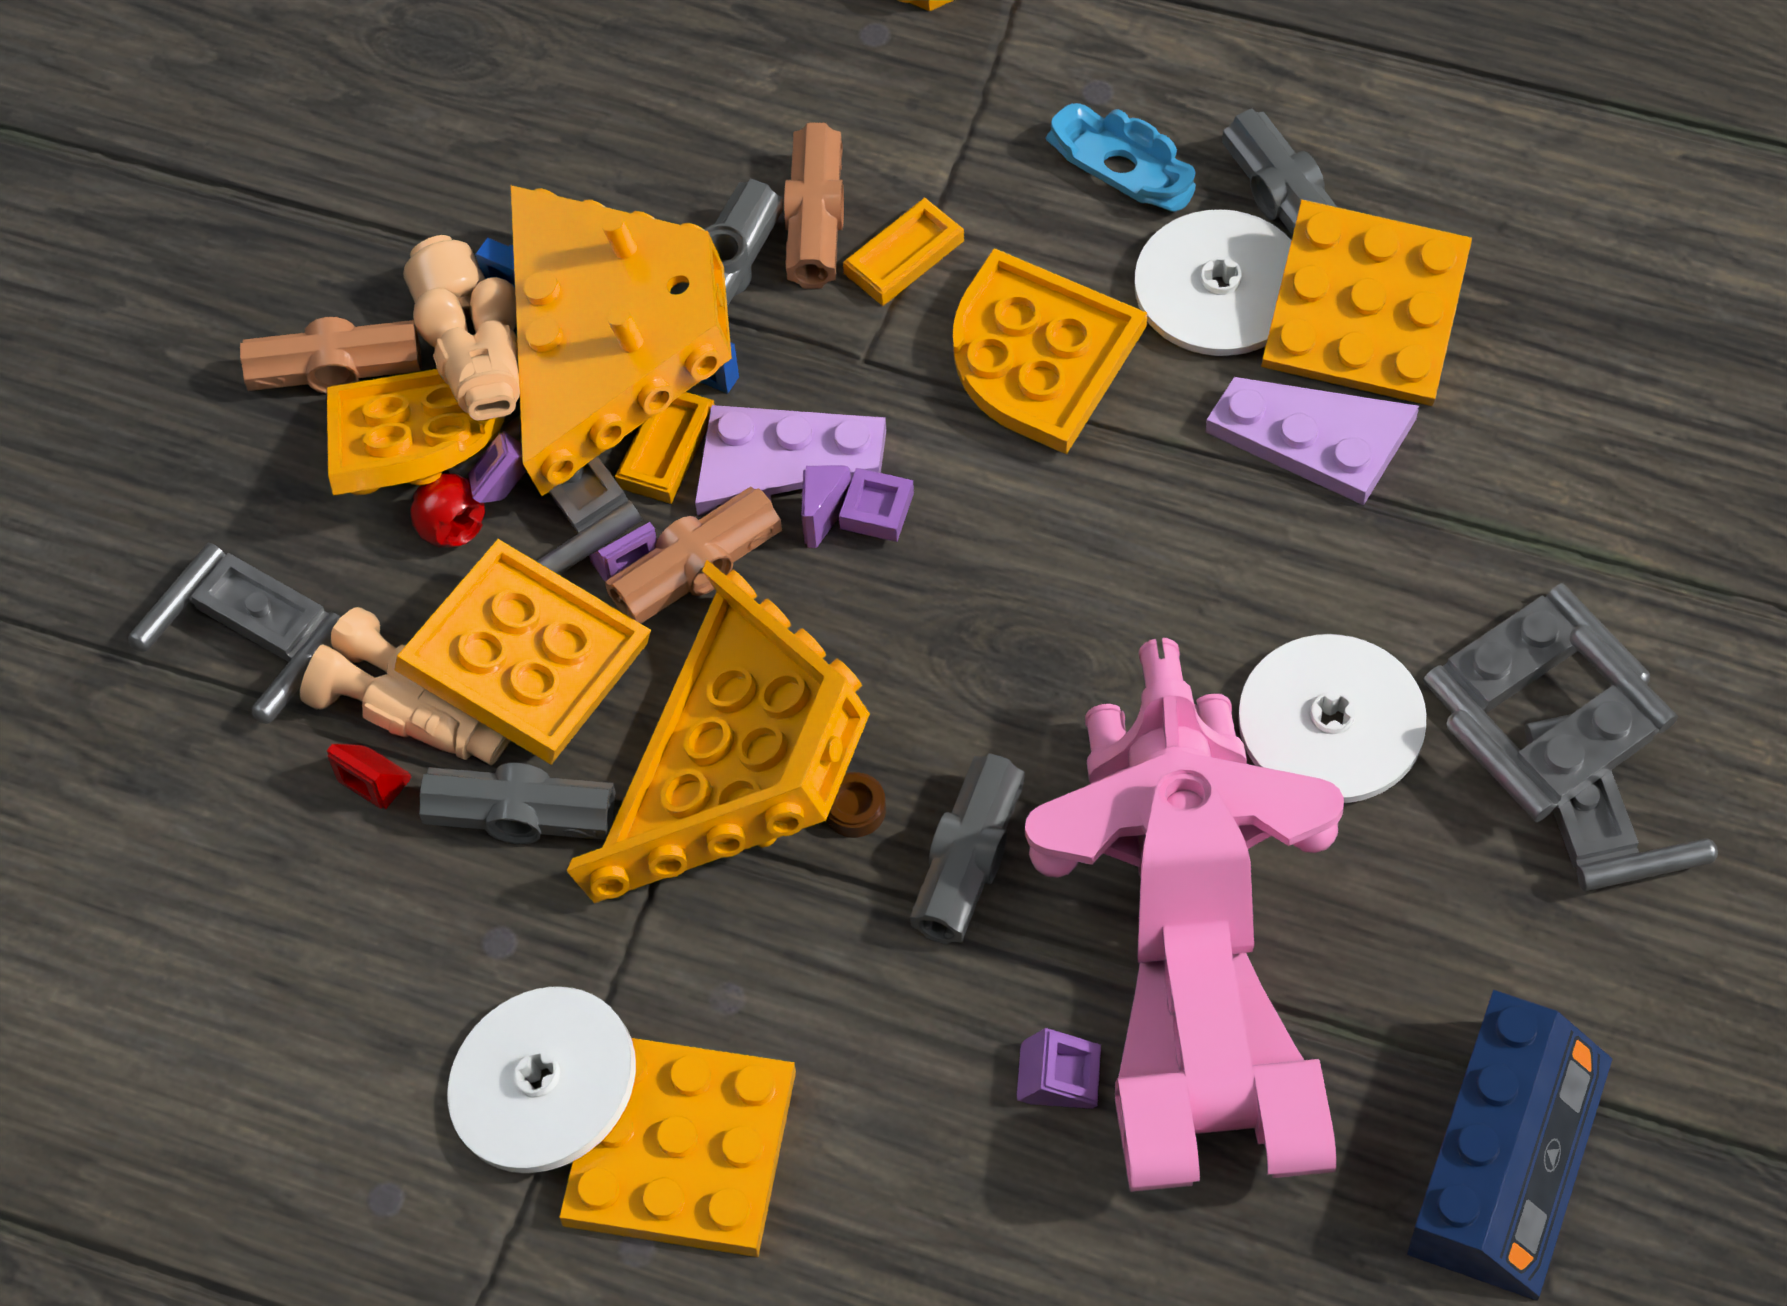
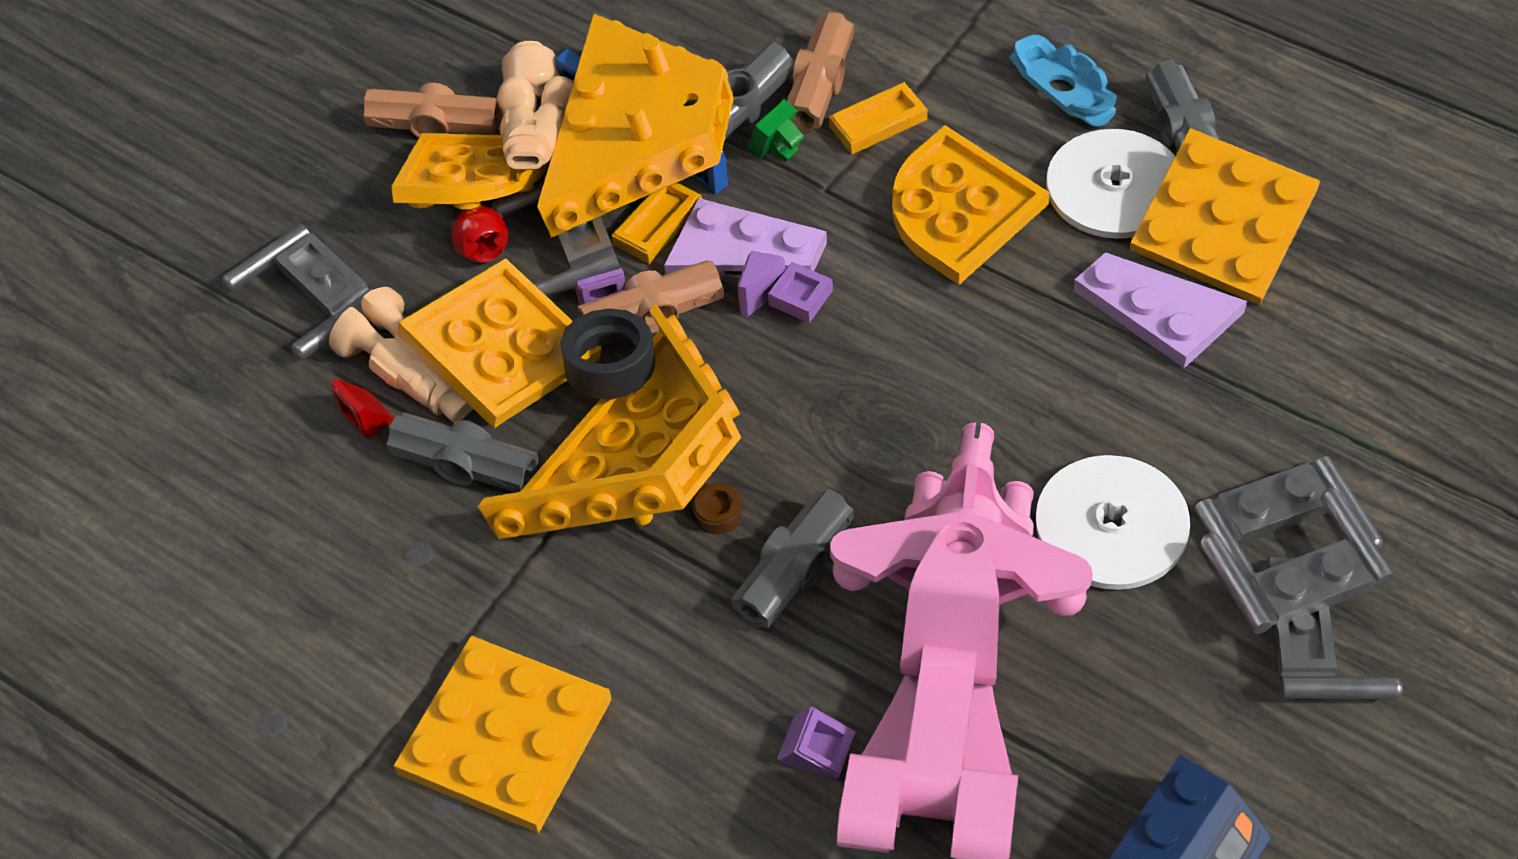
camera: 15 degrees right, 5 degrees down
white piece [447,987,636,1173] -> none
medium lavender slope [468,431,527,503] -> none
none -> black tyre [560,308,656,399]
none -> green tile [747,99,804,162]

